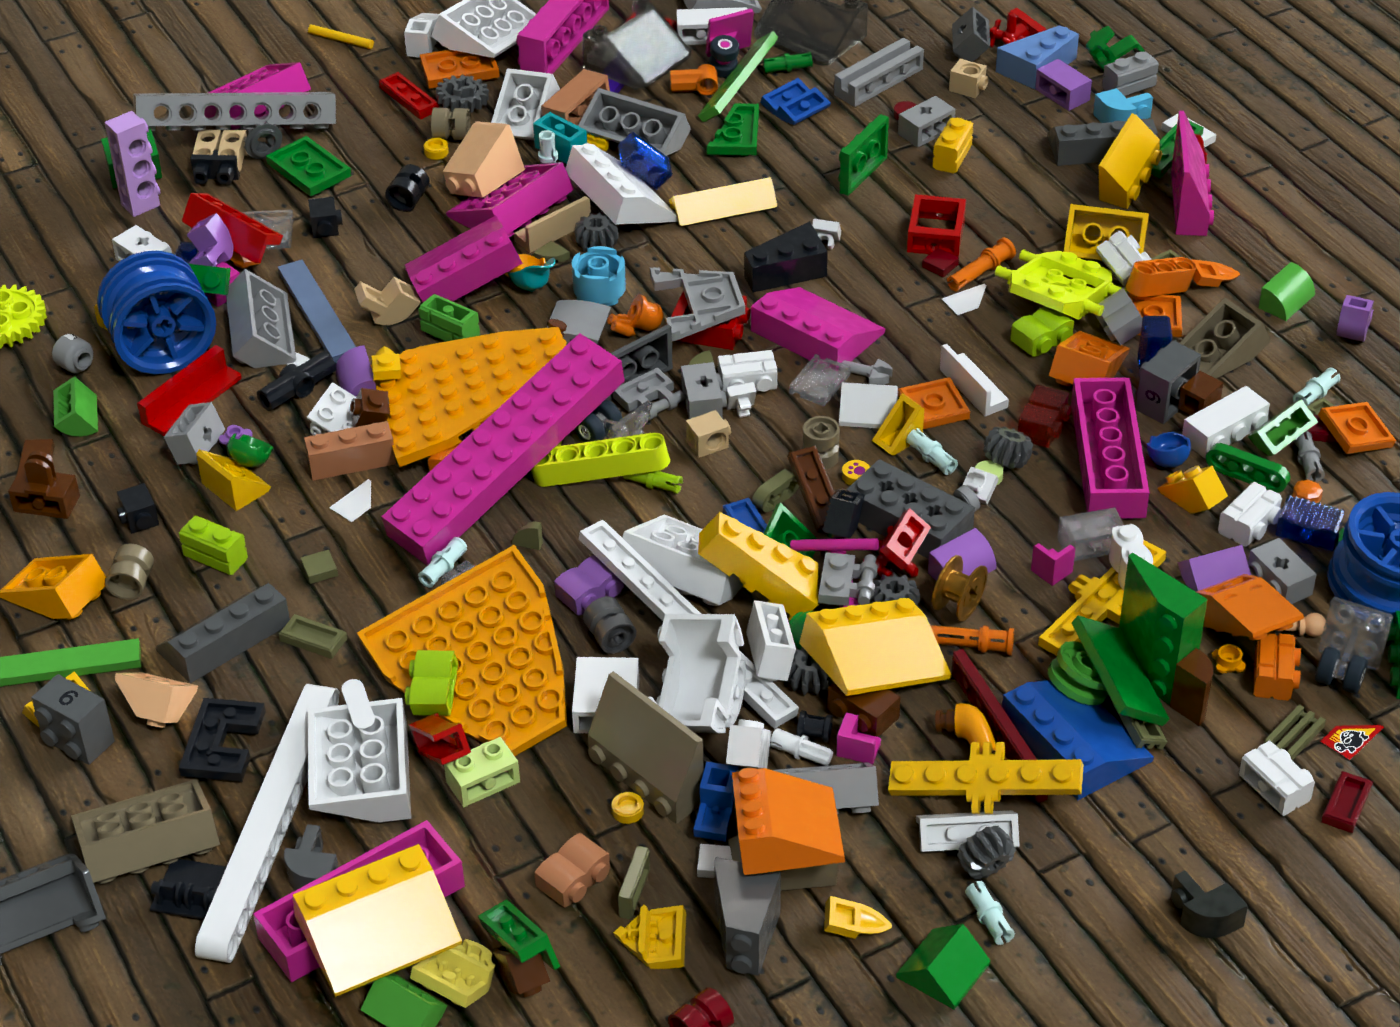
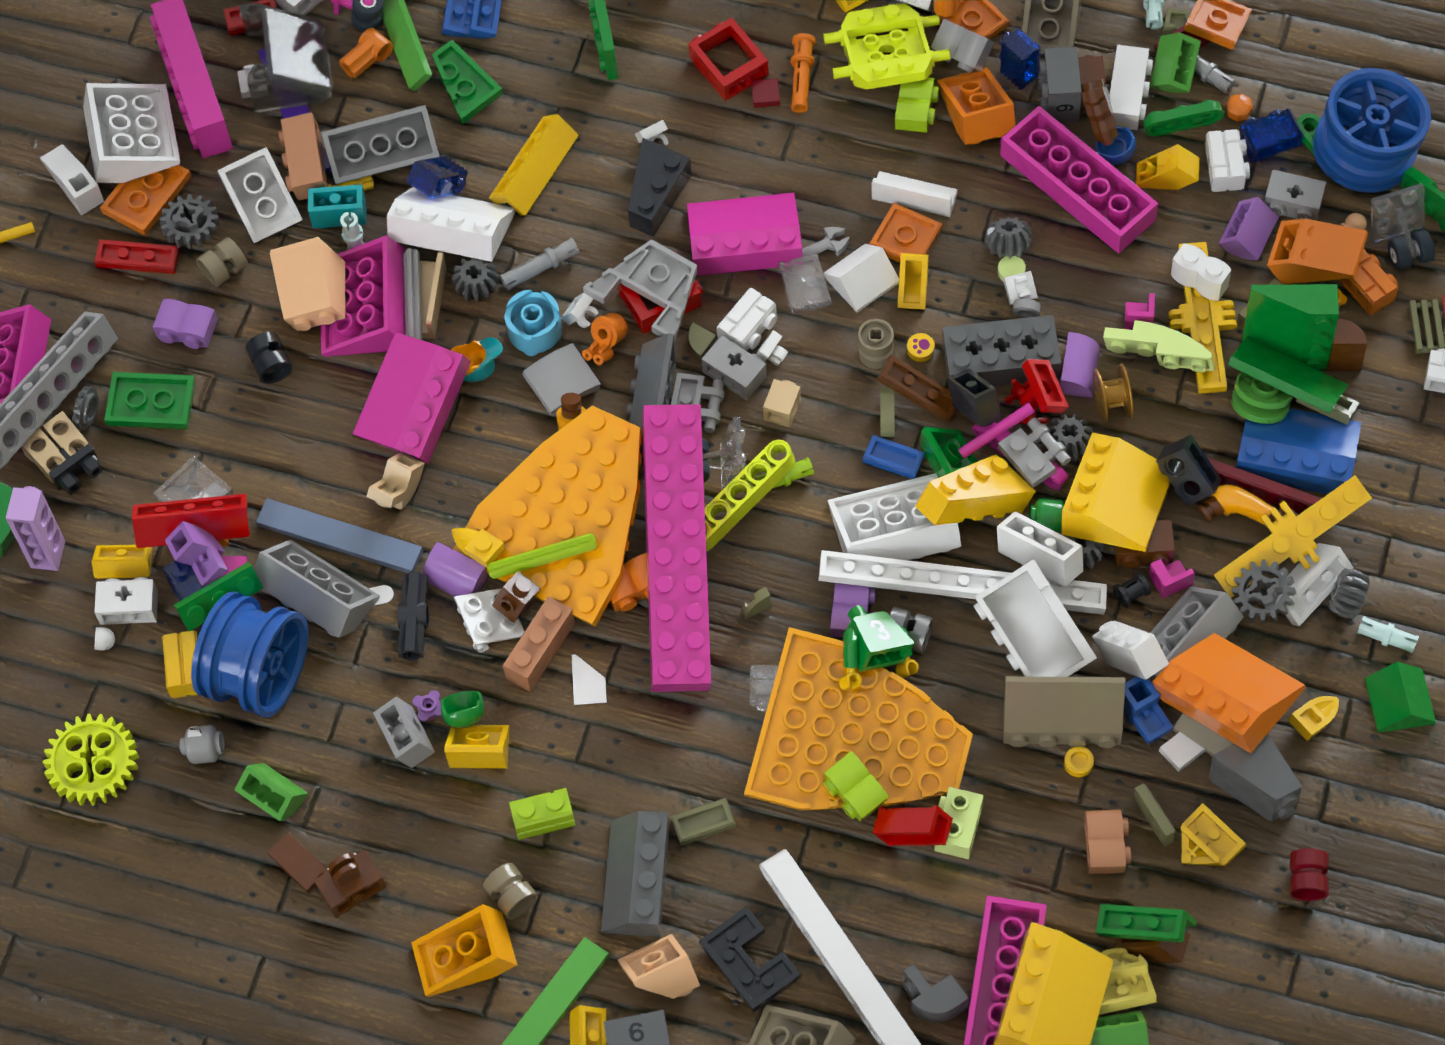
camera: 40 degrees left, 20 degrees up
black brick [116,483,159,534] -> none
red panel [137,345,242,436] -> none
olive tile [300,550,338,584] -> none
black brick [308,197,343,238] -> none
white slope [308,698,411,822] -> none
white sticker [341,679,375,729] -> none
light aqua pin [418,537,467,588] -> none
bright green brick [419,294,480,341] -> none
yellow tile [423,138,449,160] -> none
olive tile [533,241,570,263] -> none
white brick [572,657,639,733] -> none
white axle [770,728,833,766] -> none
light aqua pin [906,428,958,475] -> none
orange pin [930,625,1014,656] -> none
white sticker [942,283,987,316] -> none
clear red piece [1018,384,1071,448] -> none
clear brick [1057,507,1124,561] -> none
none -> yellow slope [91,545,152,579]
none -> white hinge [95,627,115,650]
none -> medium lavender brick [152,299,218,349]
none -> light grey axle [403,248,422,340]
none -> lime axle [487,533,597,579]
none -> light grey pin [500,237,580,291]
none -> white tile [561,293,598,328]
none -> green torso [839,605,919,690]
none -> reddish brown rock [1081,79,1118,146]
none -> yellowish green slope [1103,320,1215,372]
none -> black brick [1156,435,1222,506]
none -> dark grey gear [1232,559,1297,624]

